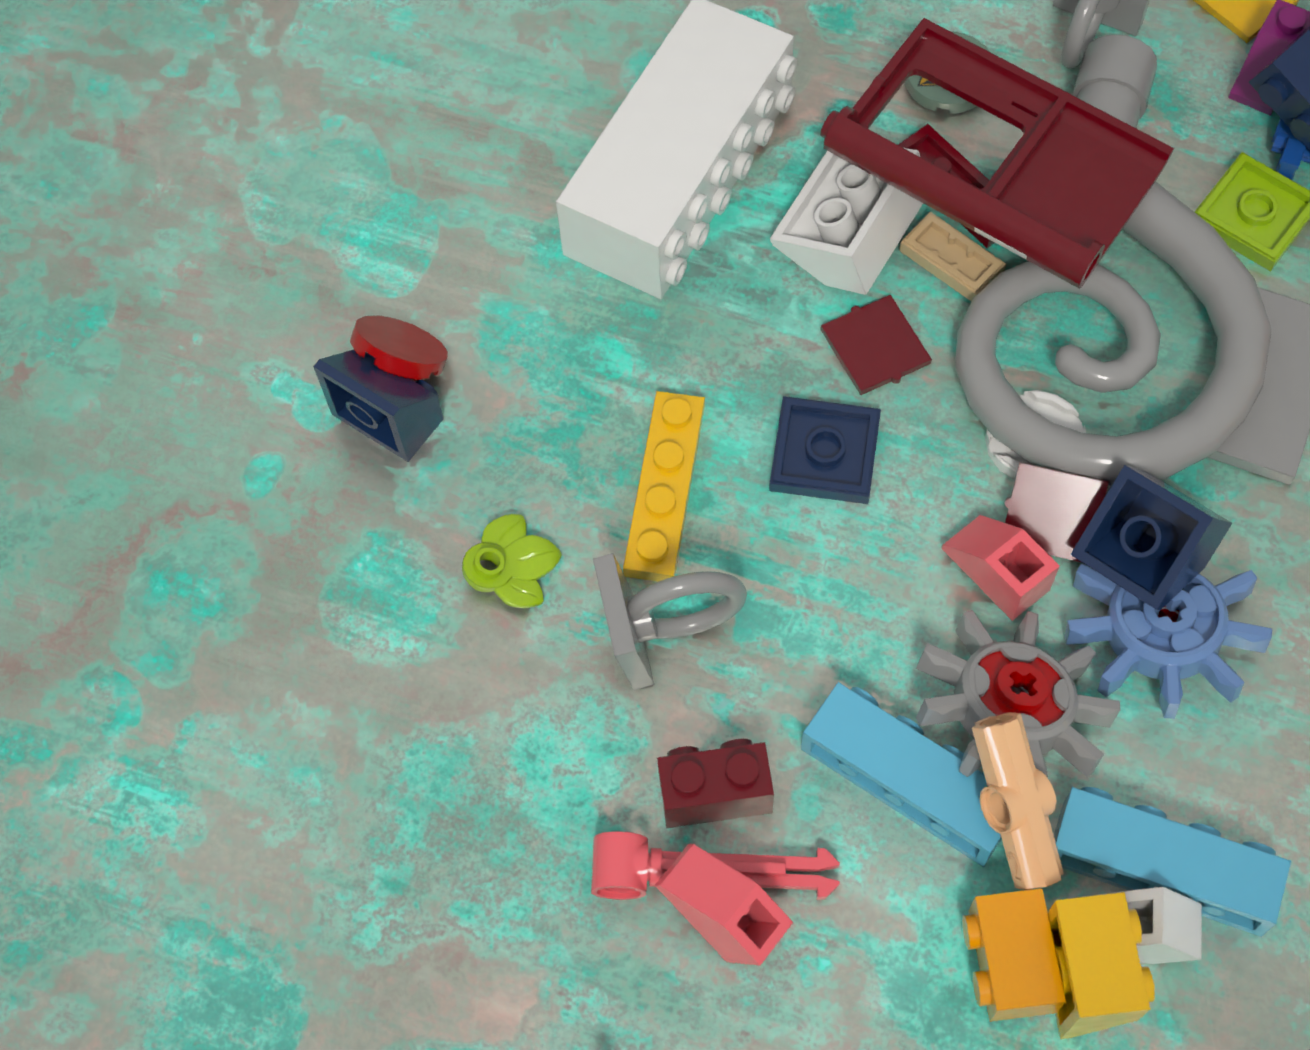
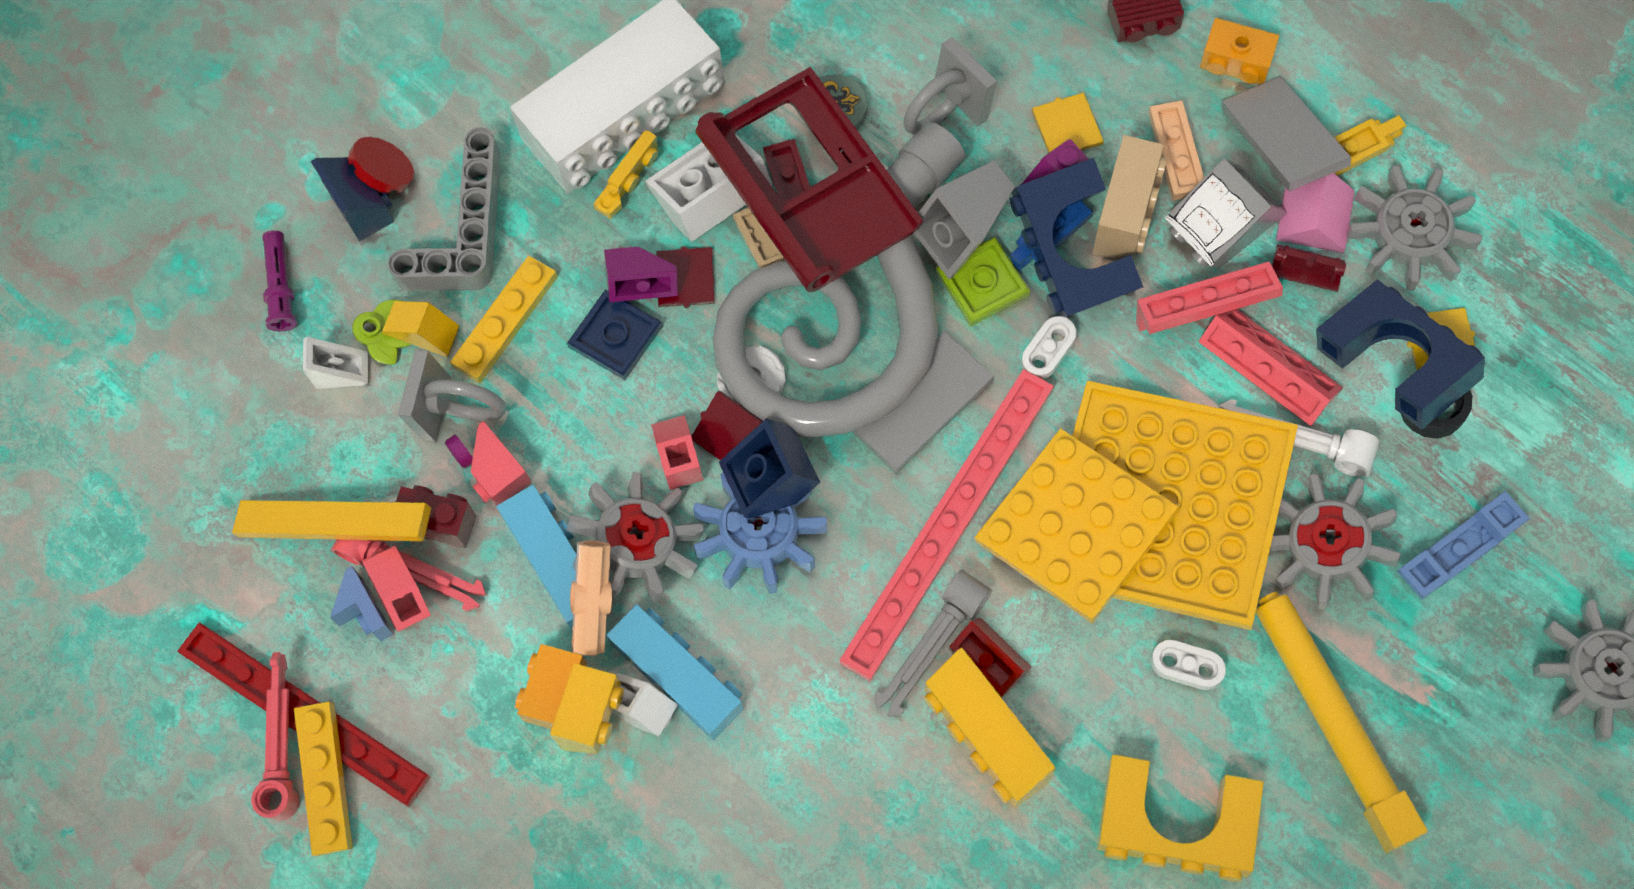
camera: 25 degrees right, 5 degrees up
none -> yellow tile [232,500,431,541]
none -> magenta pin [262,230,297,332]
none -> white slope [303,337,368,389]
none -> medium blue slope [331,566,393,641]
none -> yellow slope [382,301,460,357]
none -> light grey beam [388,127,500,291]
none -> magenta tile [444,434,473,469]
none -> coral slope [471,421,532,506]
none -> yellow hinge [593,130,659,219]
none -> magenta slope [604,246,678,302]
none -> light grey slope [914,160,1015,279]

